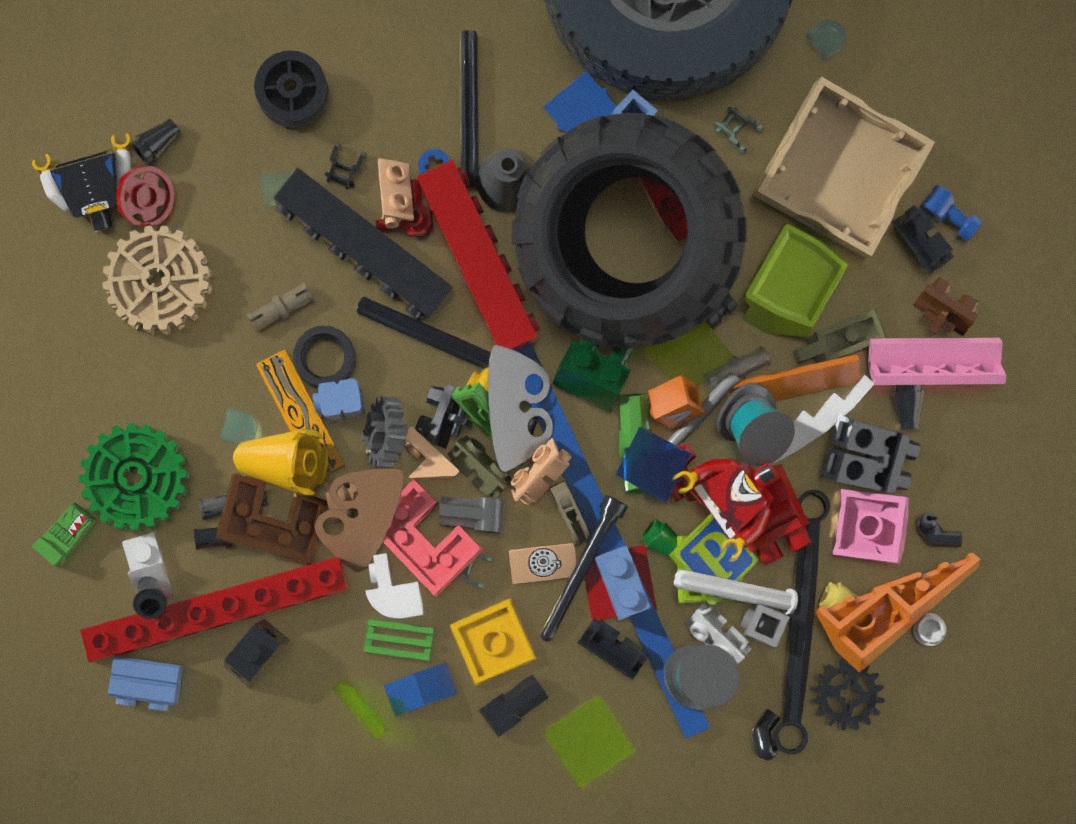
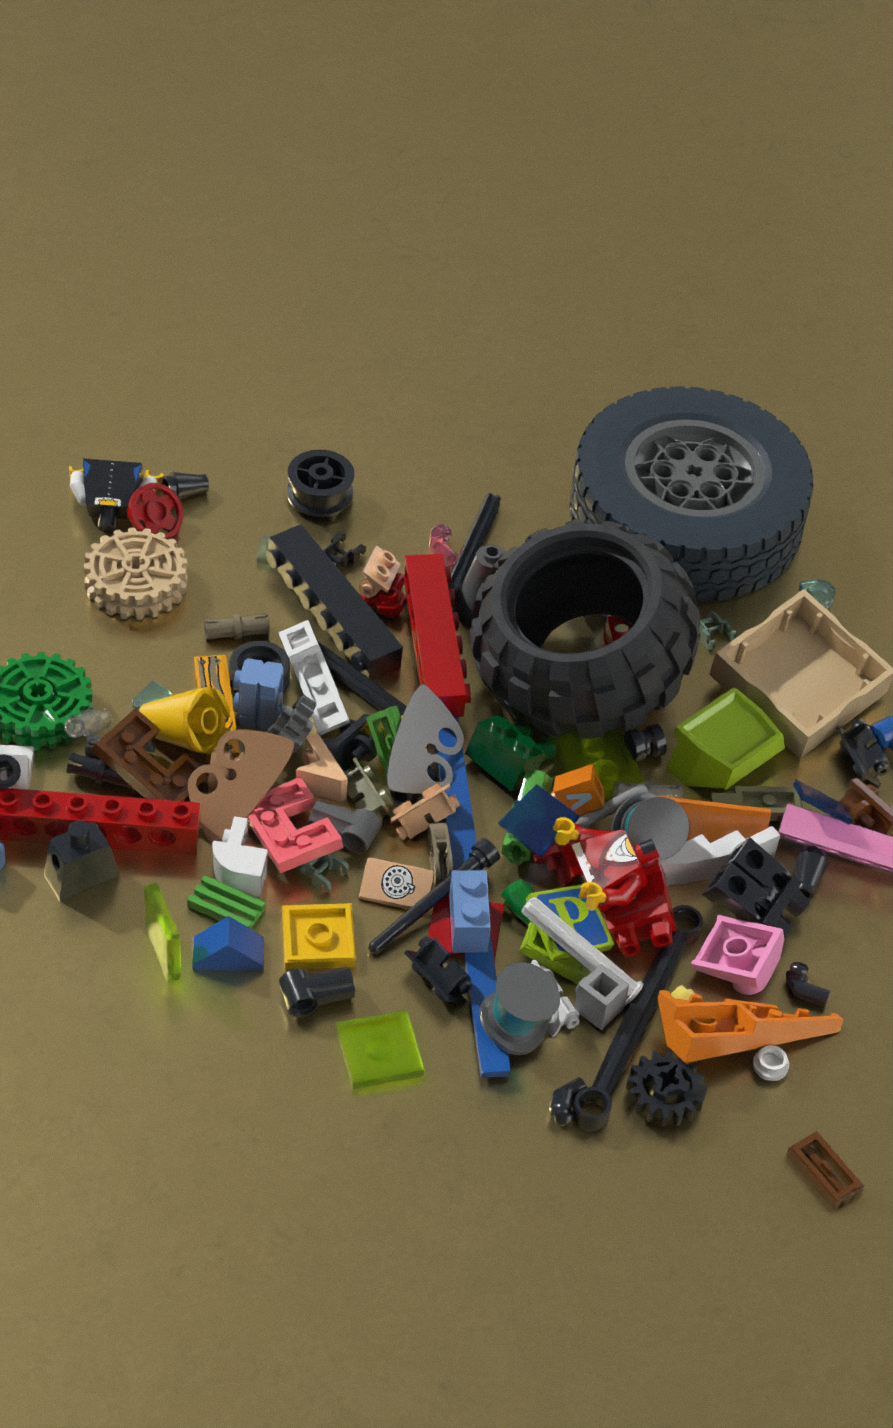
camera: 15 degrees right, 35 degrees down
none -> clear pin [65,709,112,738]
none -> white slope [278,620,350,735]
none -> clear pink arm [428,524,457,565]
none -> reddish brown tile [786,1131,864,1210]
none -> clear blue piece [793,779,853,825]

